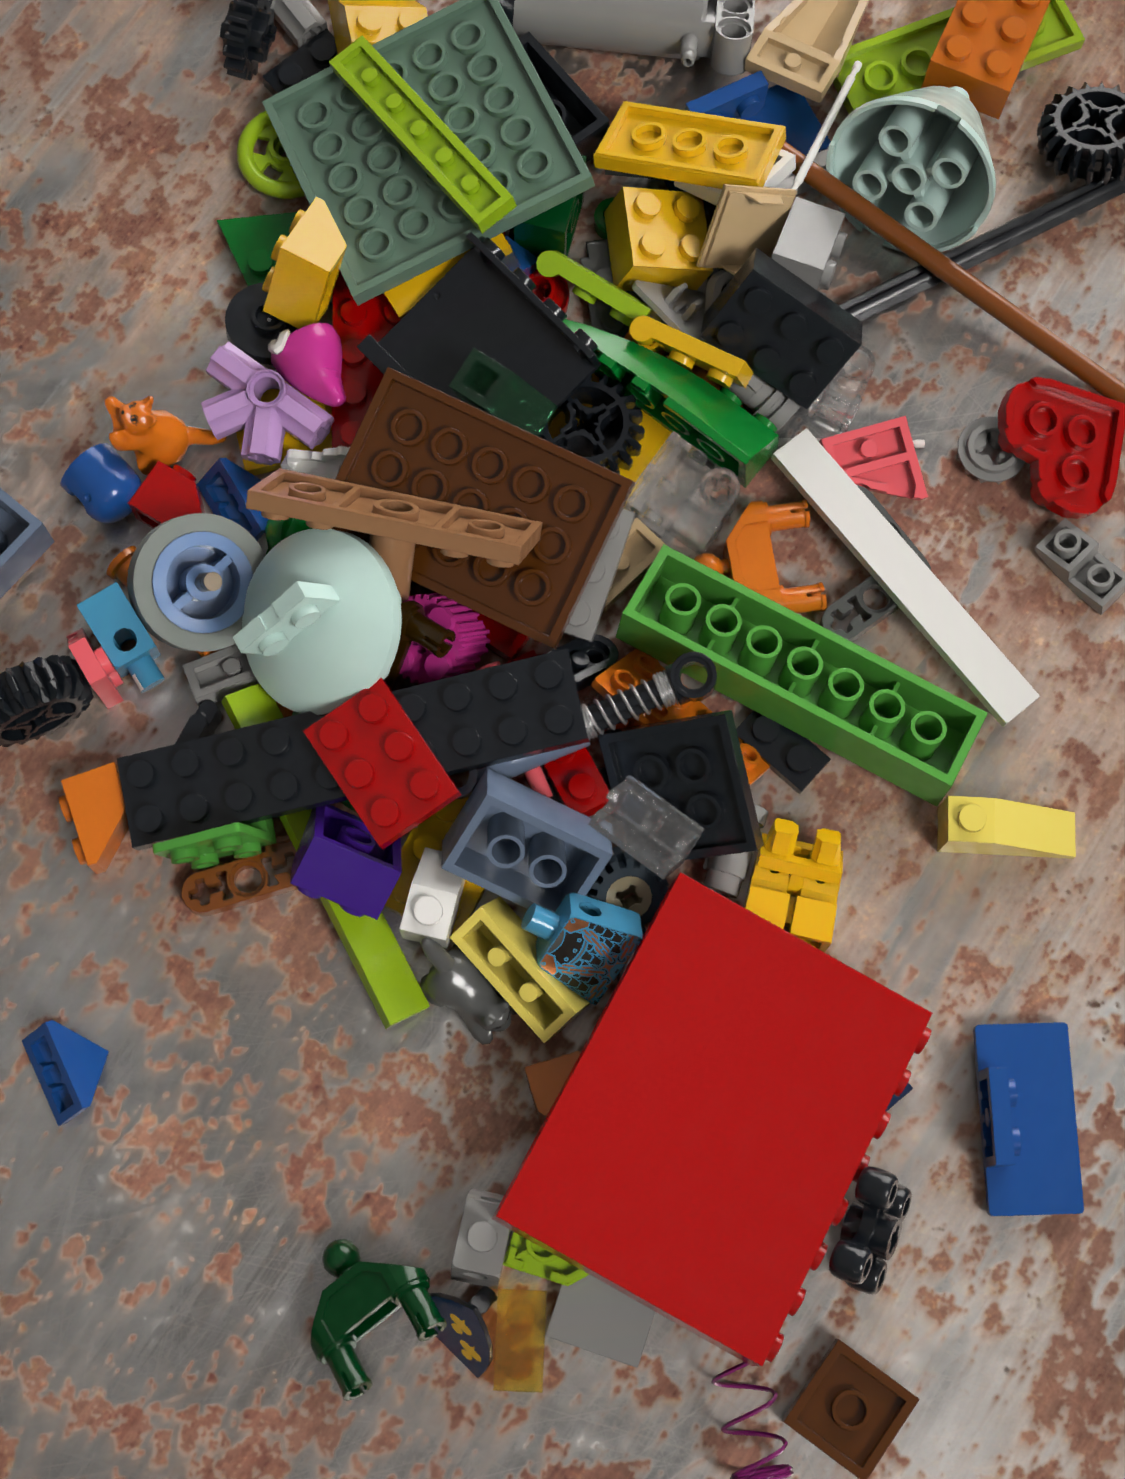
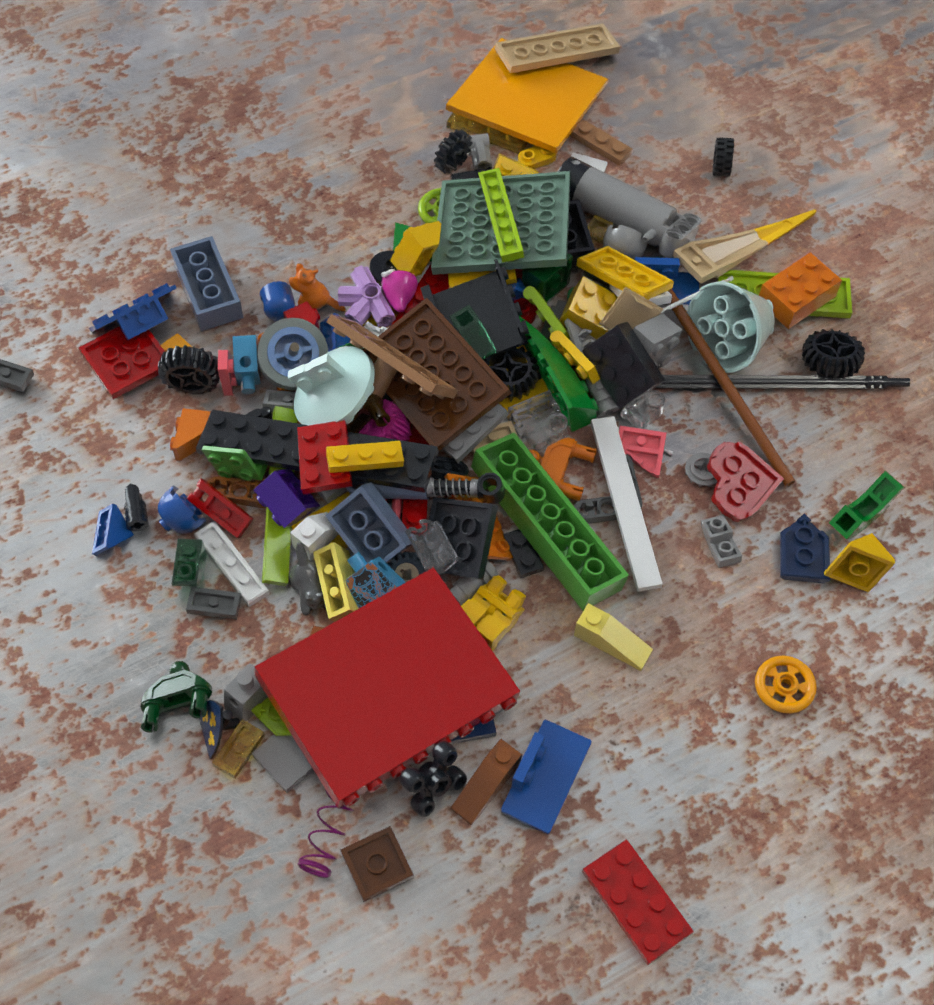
camera: 30 degrees right, 15 degrees down
none -> black hinge [124,483,149,531]
none -> blue cylinder [158,486,206,534]
none -> clear green slope [171,539,207,587]
none -> dark grey plate [186,587,242,620]
none -> red plate [187,478,254,538]
none -> white tile [194,521,270,607]
none -> yellow plate [326,441,404,473]
none -> dark orange slope [451,739,522,826]
none -> clear yellow plate [588,215,614,244]
none -> light grey cylinder [603,225,648,260]

